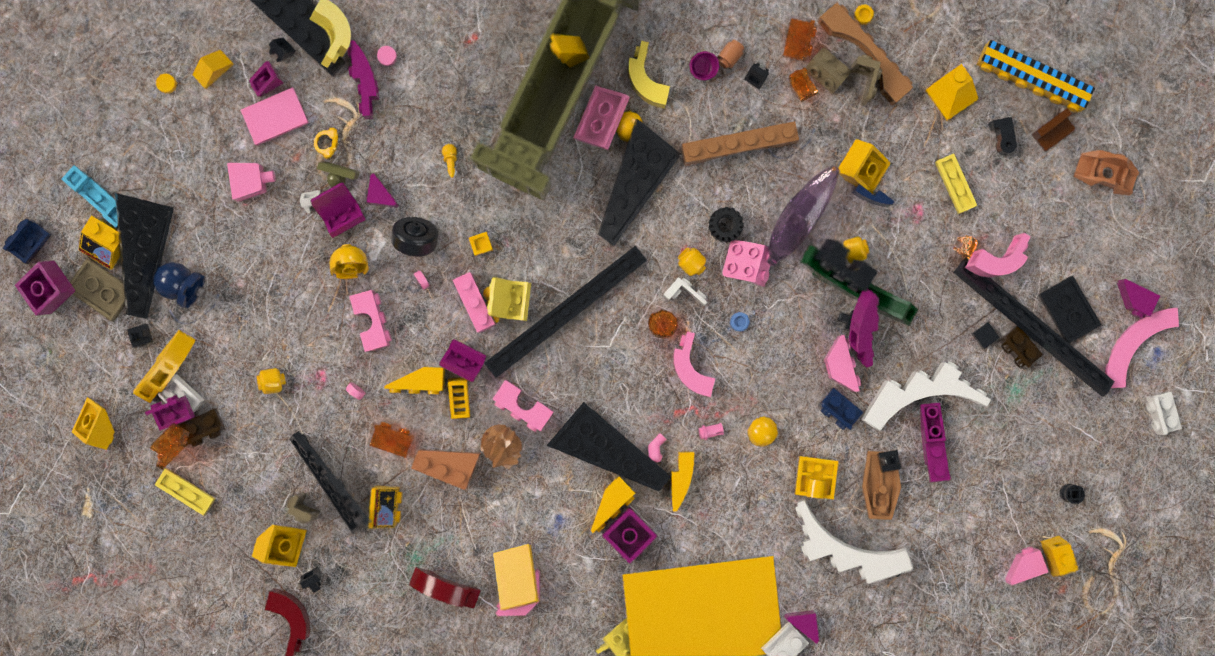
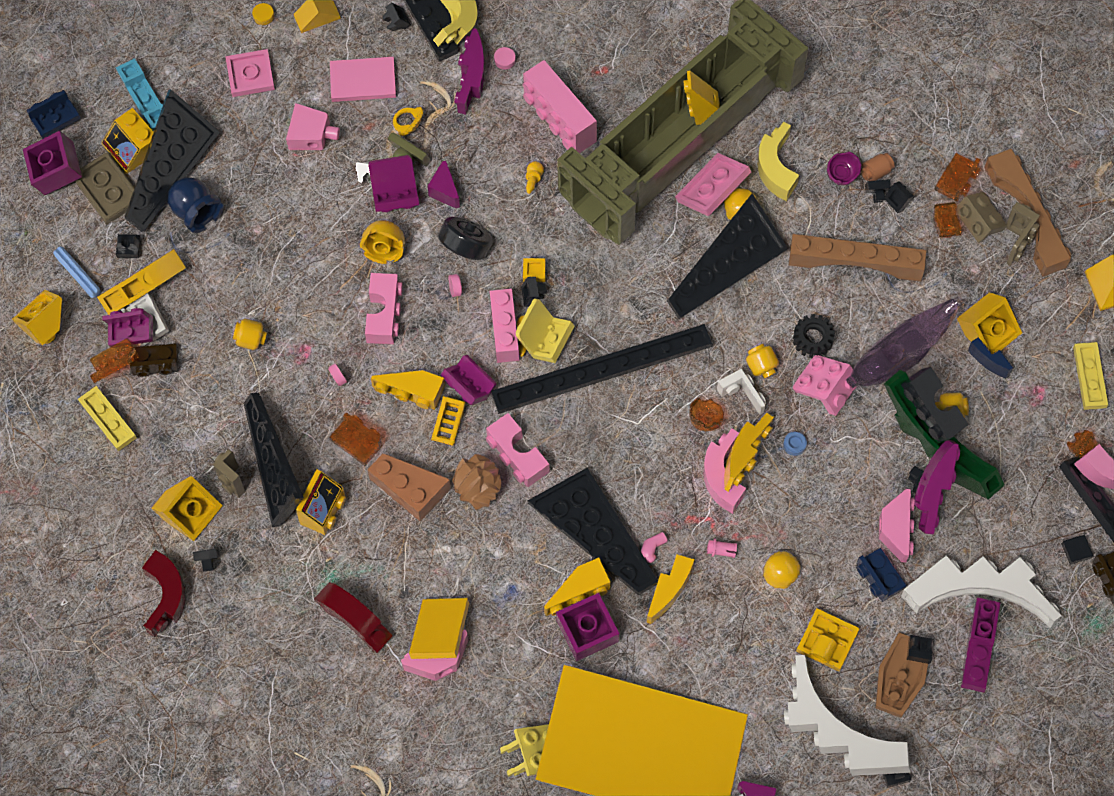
camera: 20 degrees right, 20 degrees down
magenta slope [248,61,284,97] -> none
yellow tile [854,4,874,25] -> none
none -> light blue axle [53,246,101,298]
none -> bright pink tile [225,49,275,97]
none -> black tile [521,277,547,307]
none -> bright pink brick [523,60,597,153]
none -> yellow slope [724,412,774,492]
none -> black tile [865,179,891,203]

